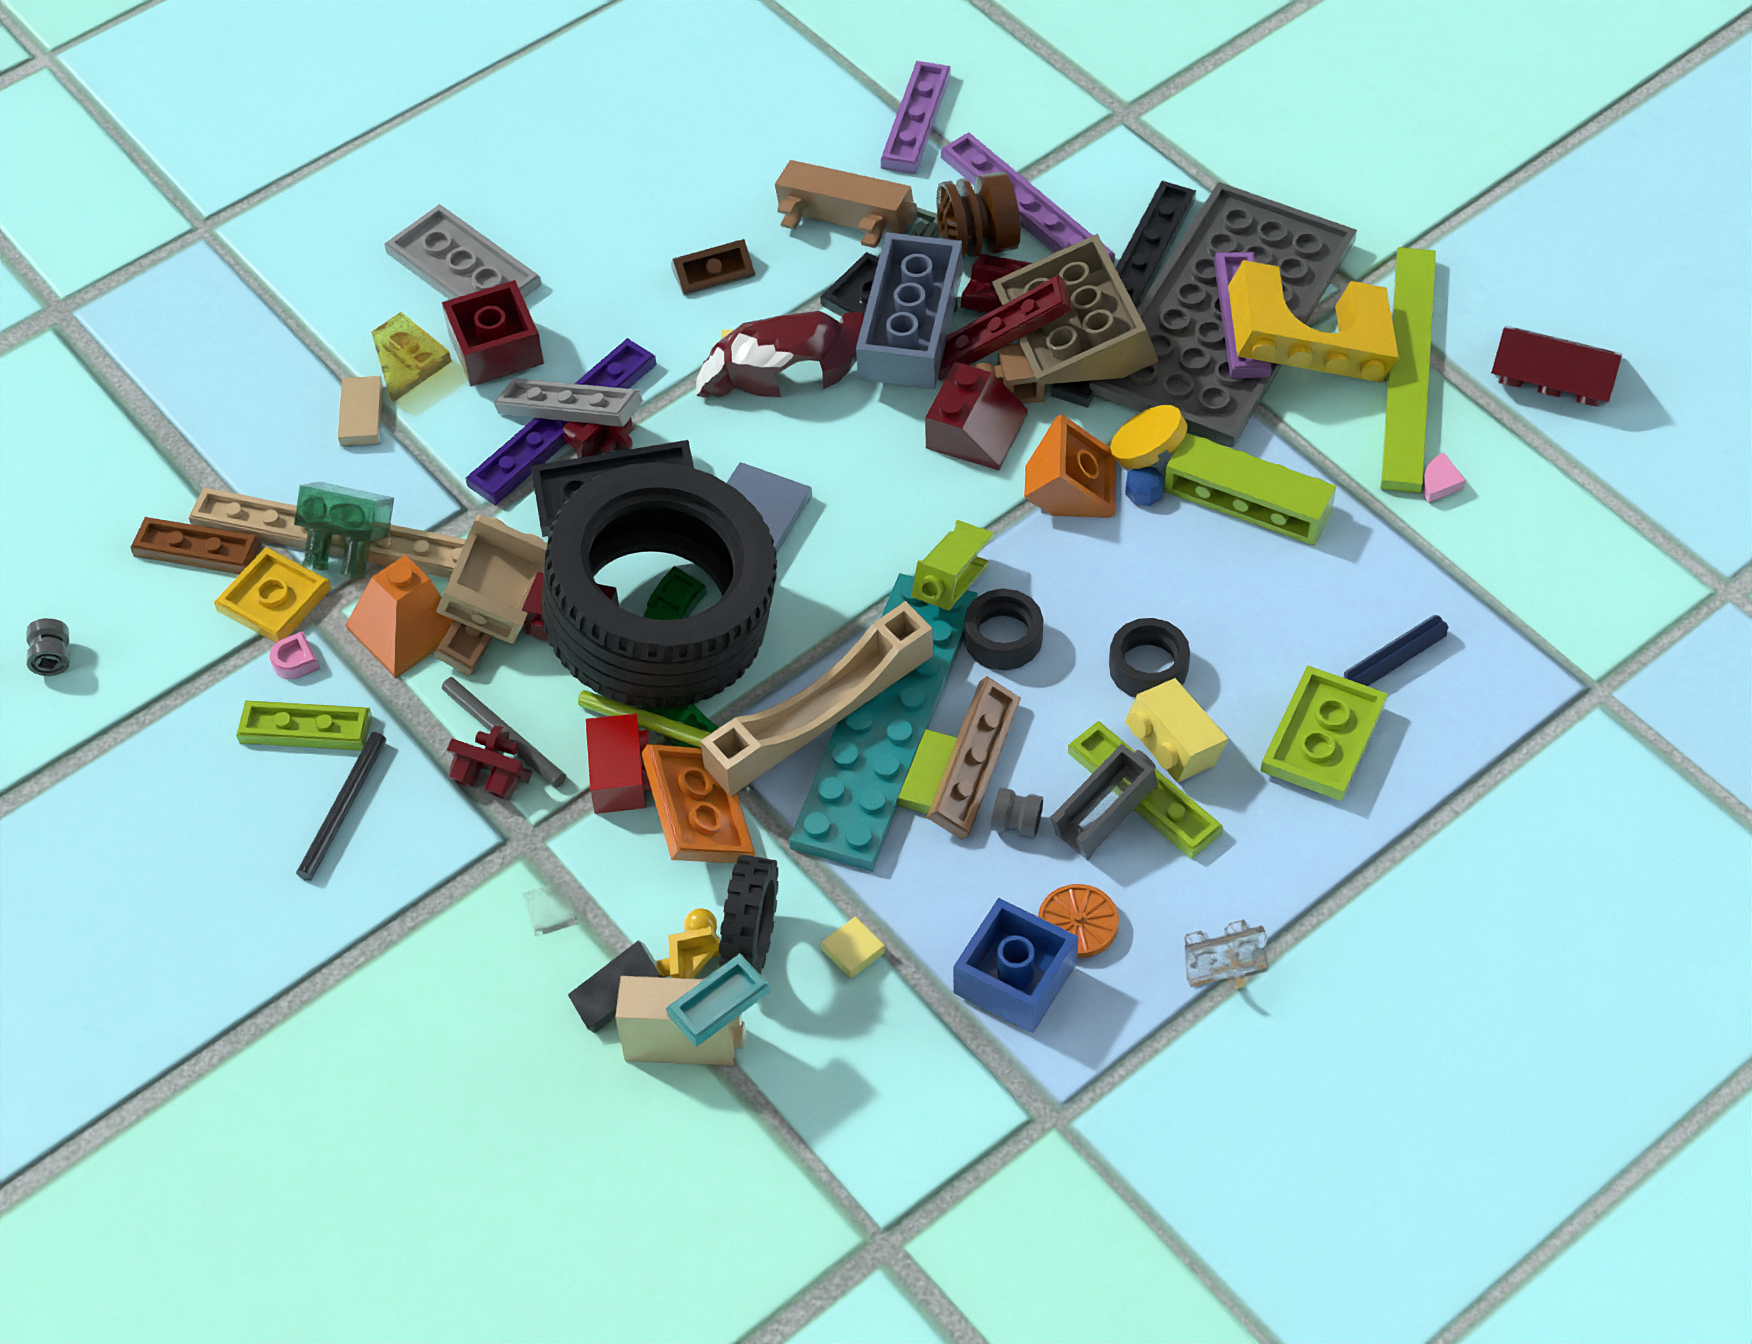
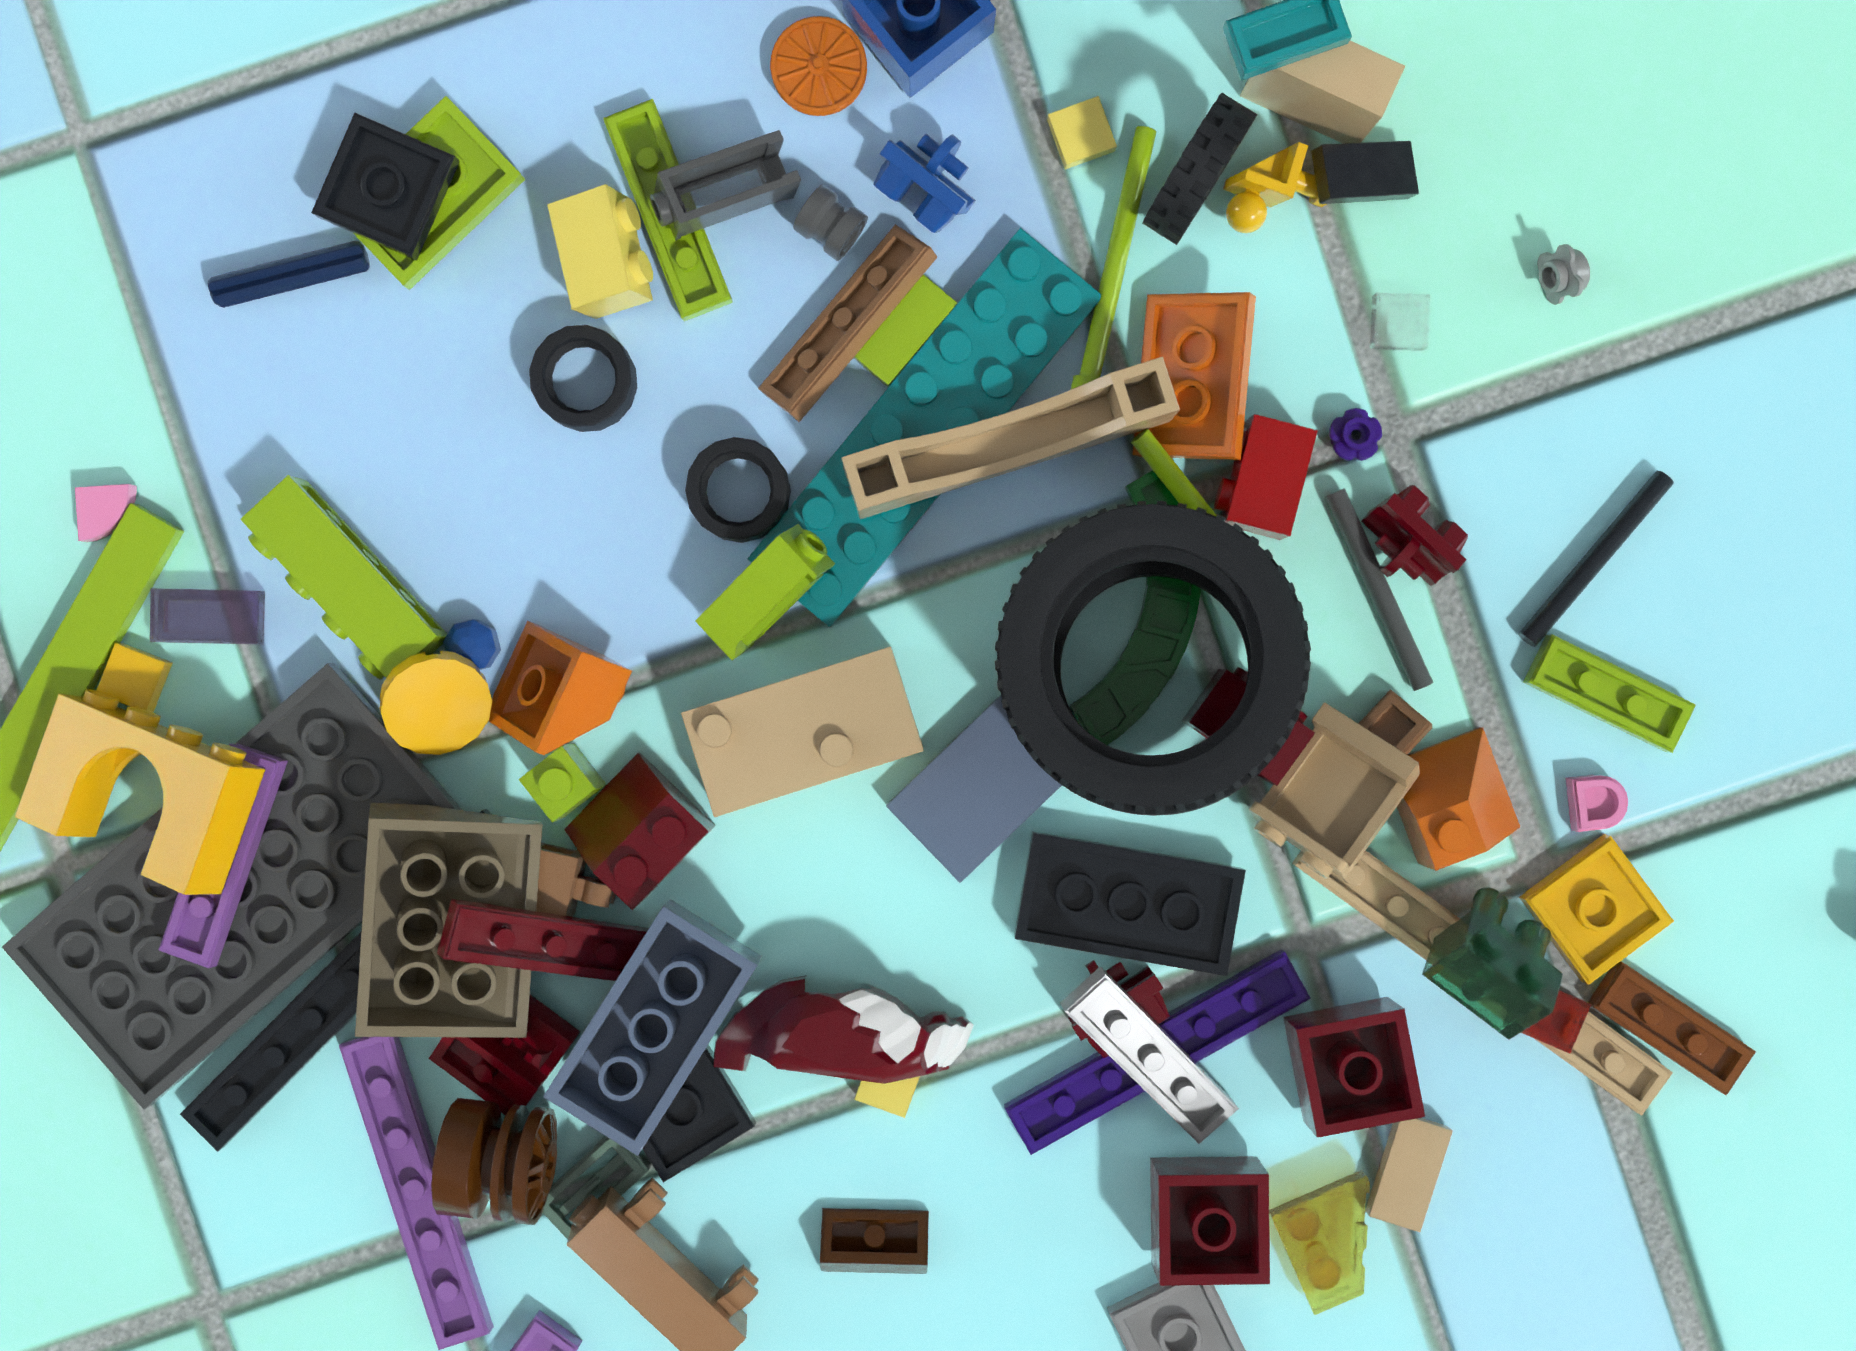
camera: 160 degrees left, 35 degrees up
none -> yellow tile [96,643,173,712]
none -> clear purple tile [150,588,265,645]
none -> black tile [311,112,460,261]
none -> lime brick [518,743,607,823]
none -> tan brick [681,646,924,817]
none -> blue hips [873,134,976,233]
none -> lime bar [1070,126,1156,390]
none -> dark red brick [1283,997,1425,1138]
none -> dark purple plate [1329,408,1382,461]
none -> clear red tile [1514,980,1592,1054]
none -> light grey plate [1537,244,1590,305]

